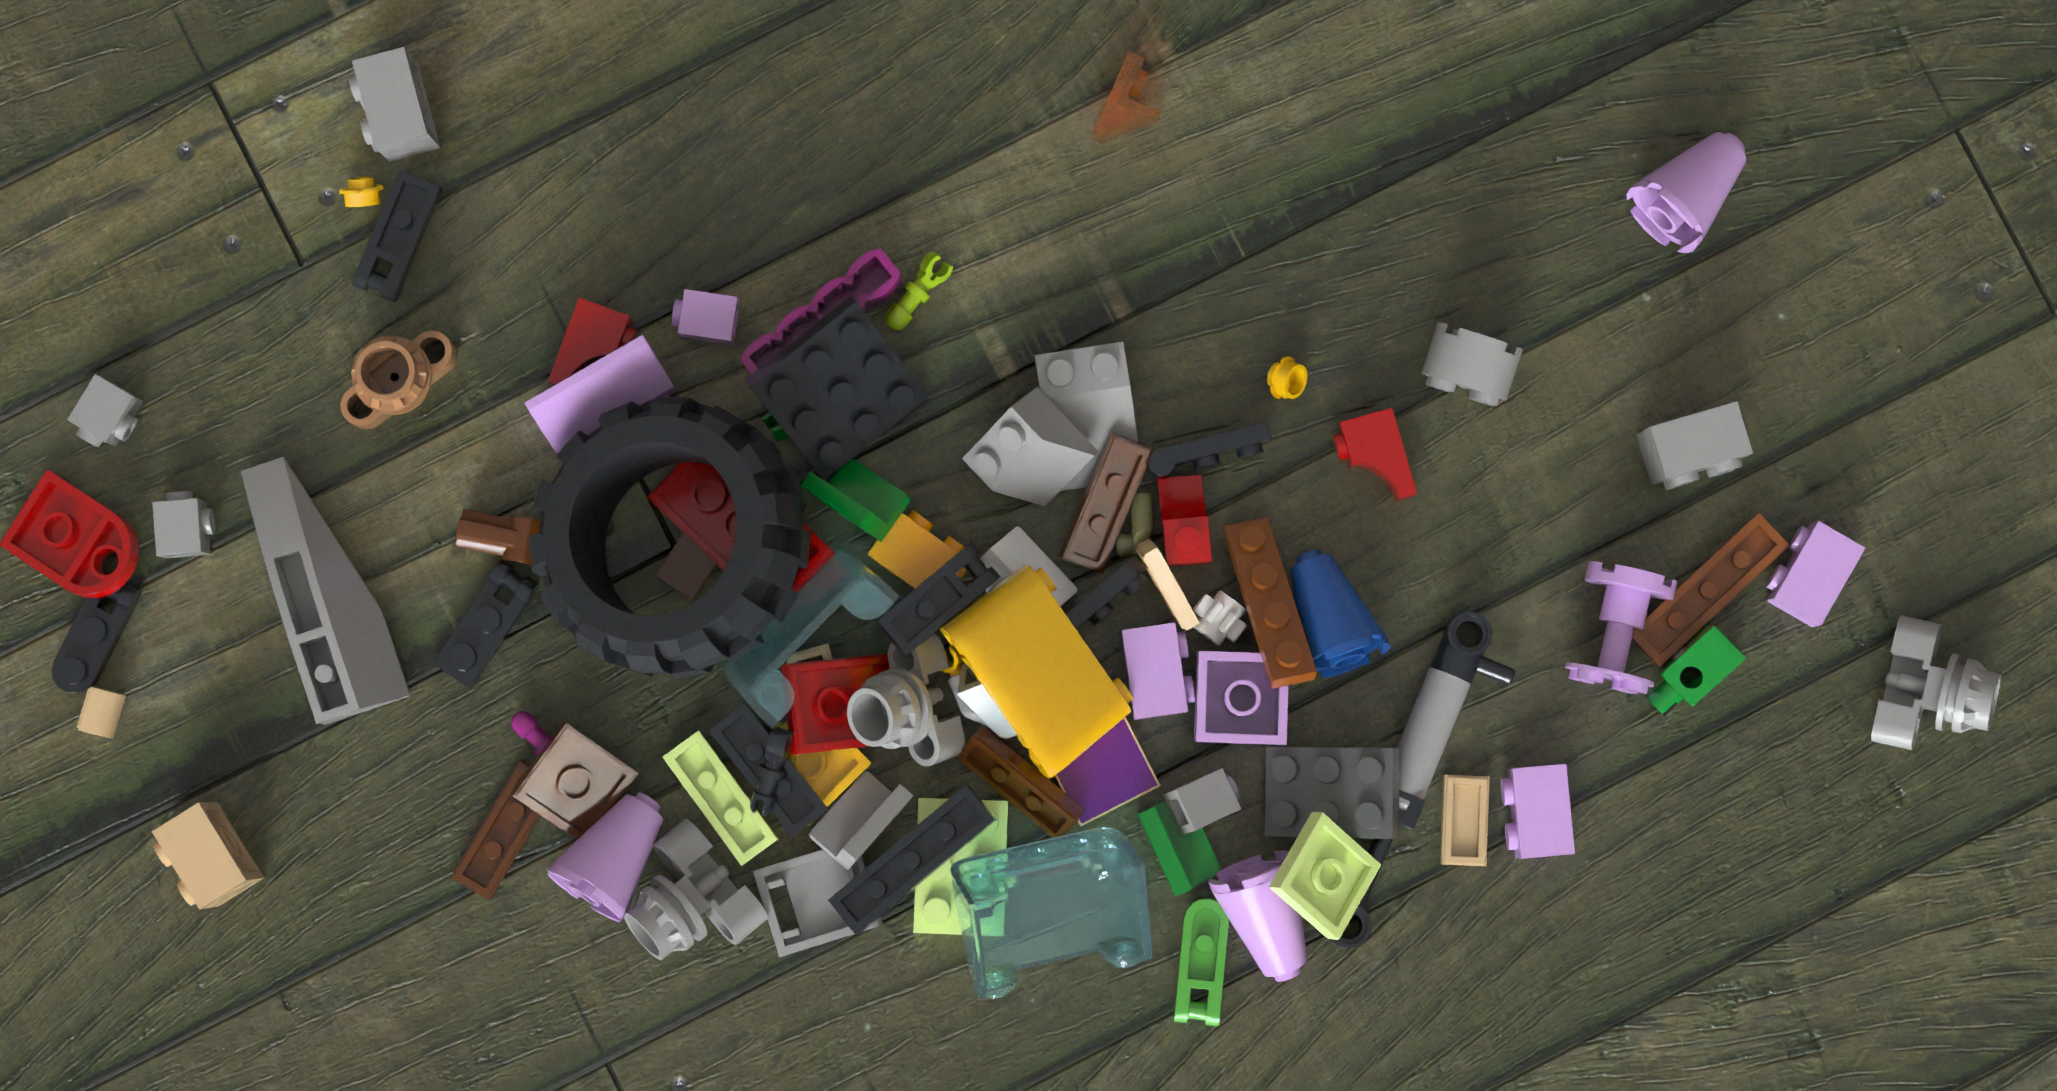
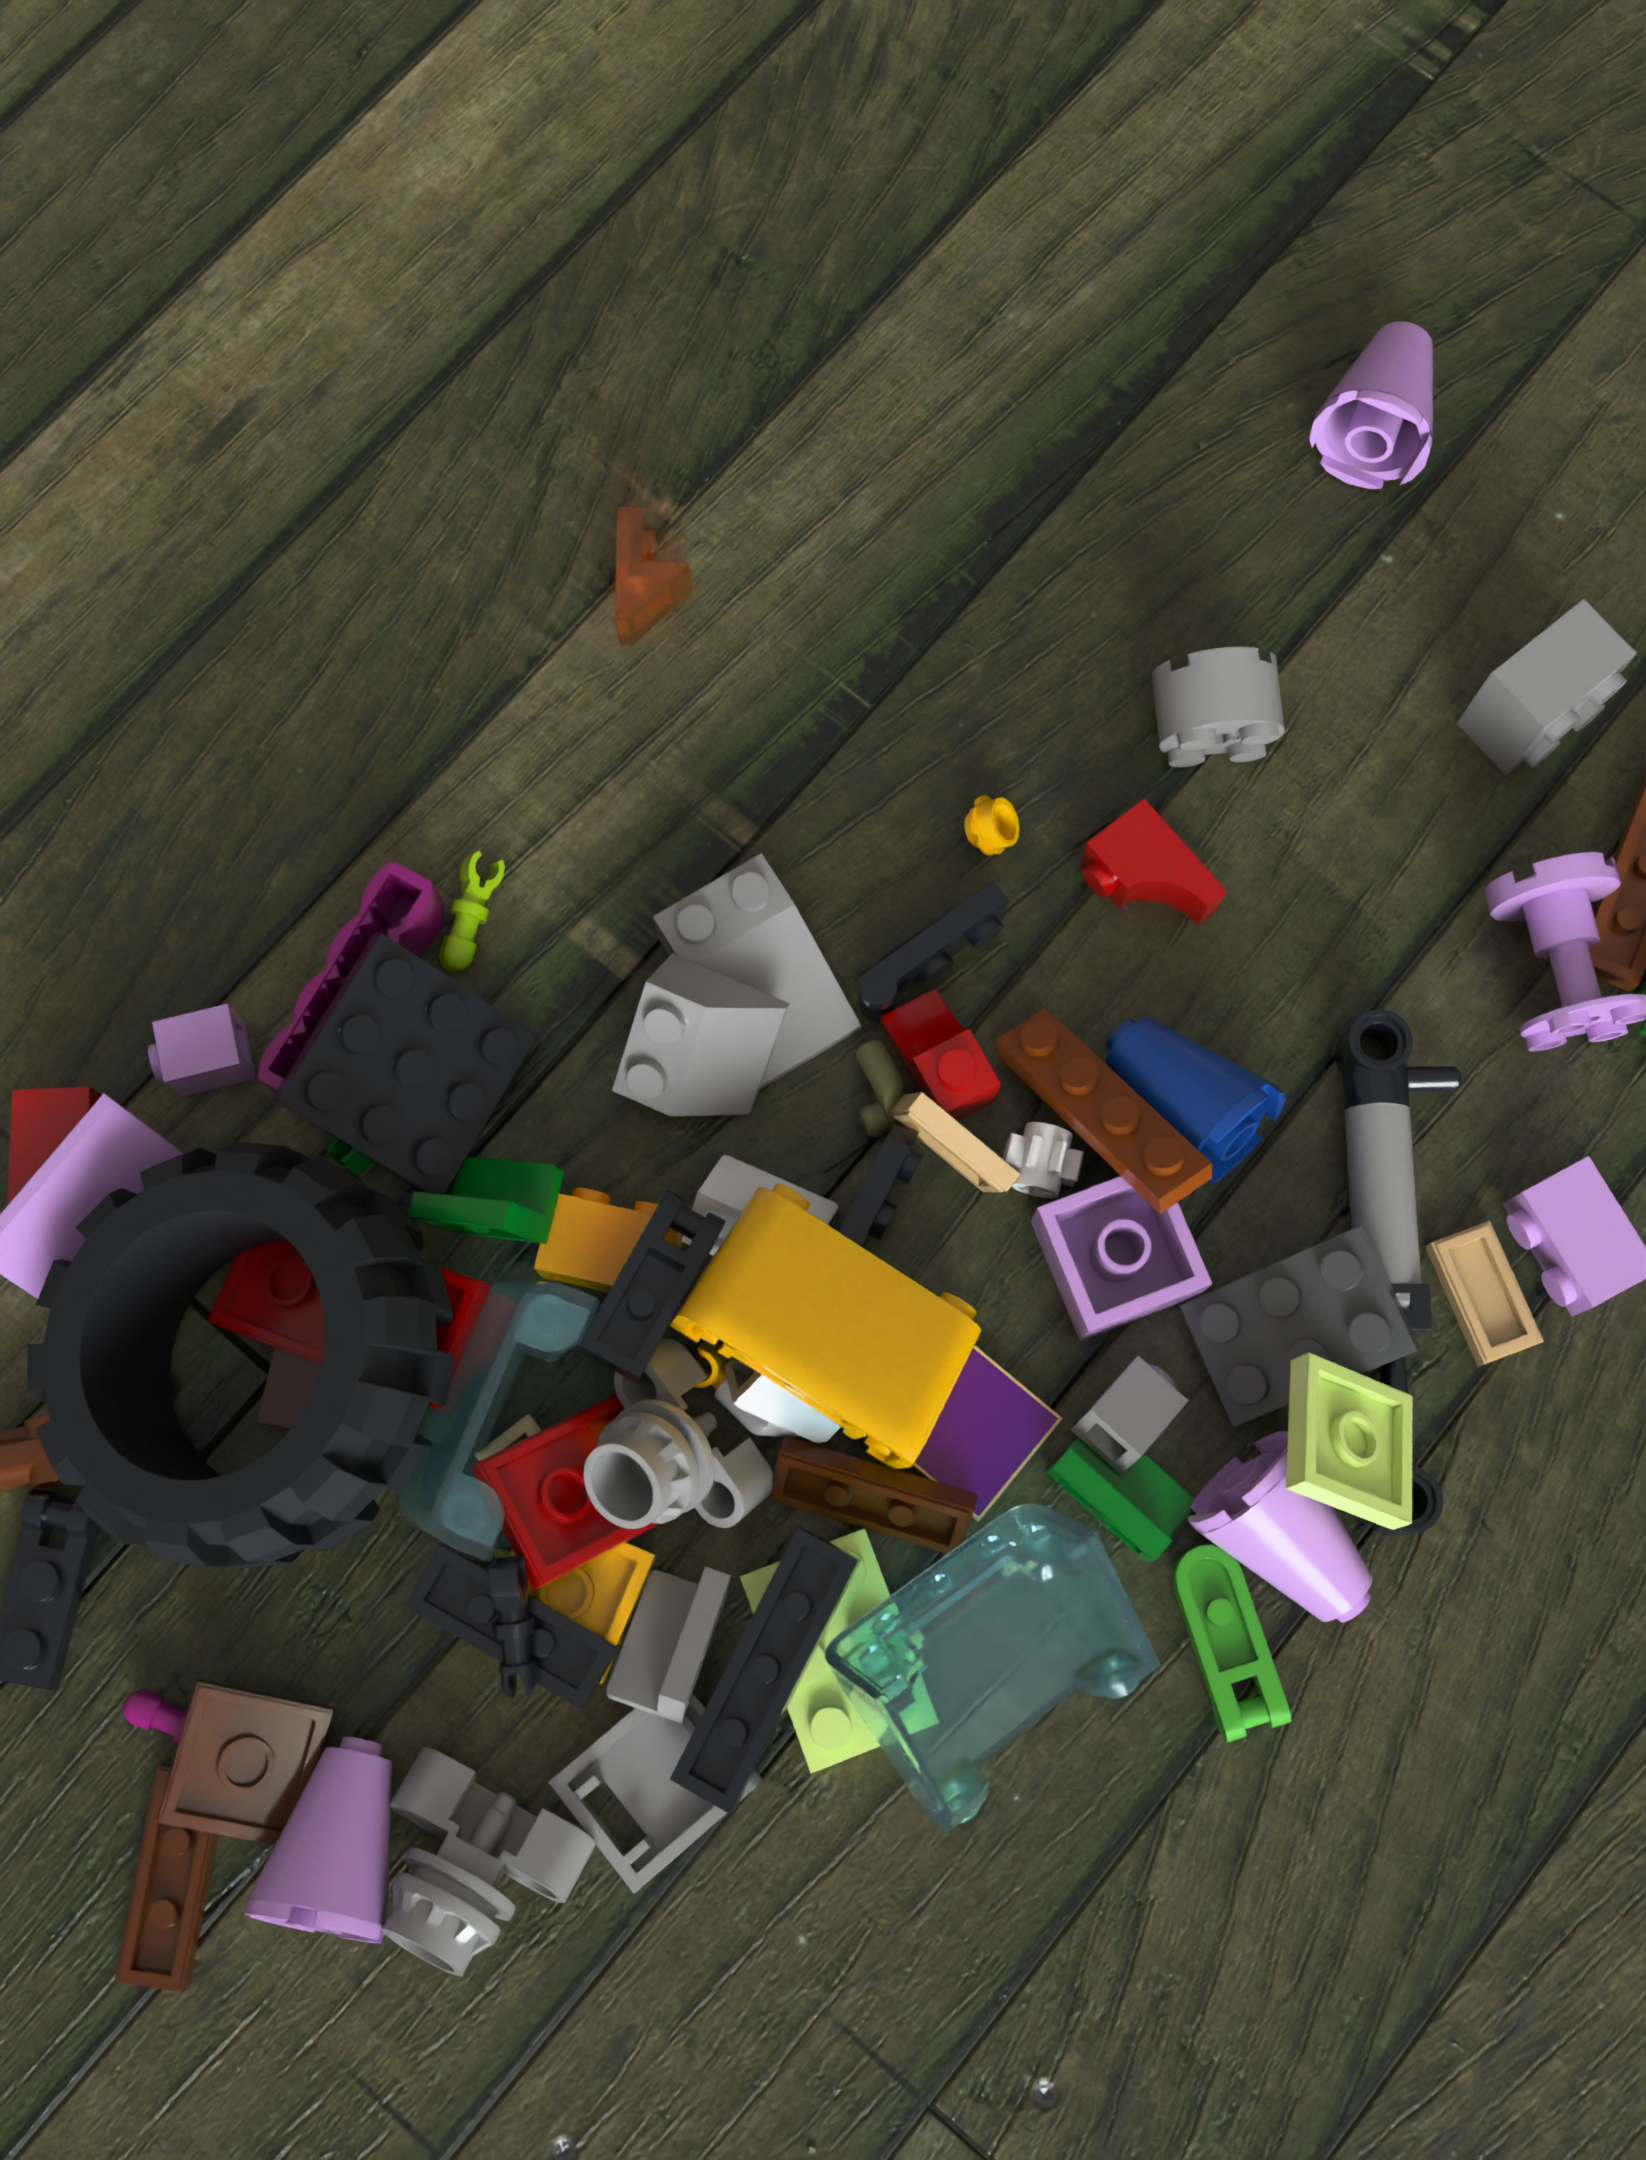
camera: 20 degrees left, 10 degrees down
yellowish green plate [663,730,779,866] -> none
reddish brown tile [1059,432,1153,573] -> none
lavender brick [1121,622,1195,720] -> none

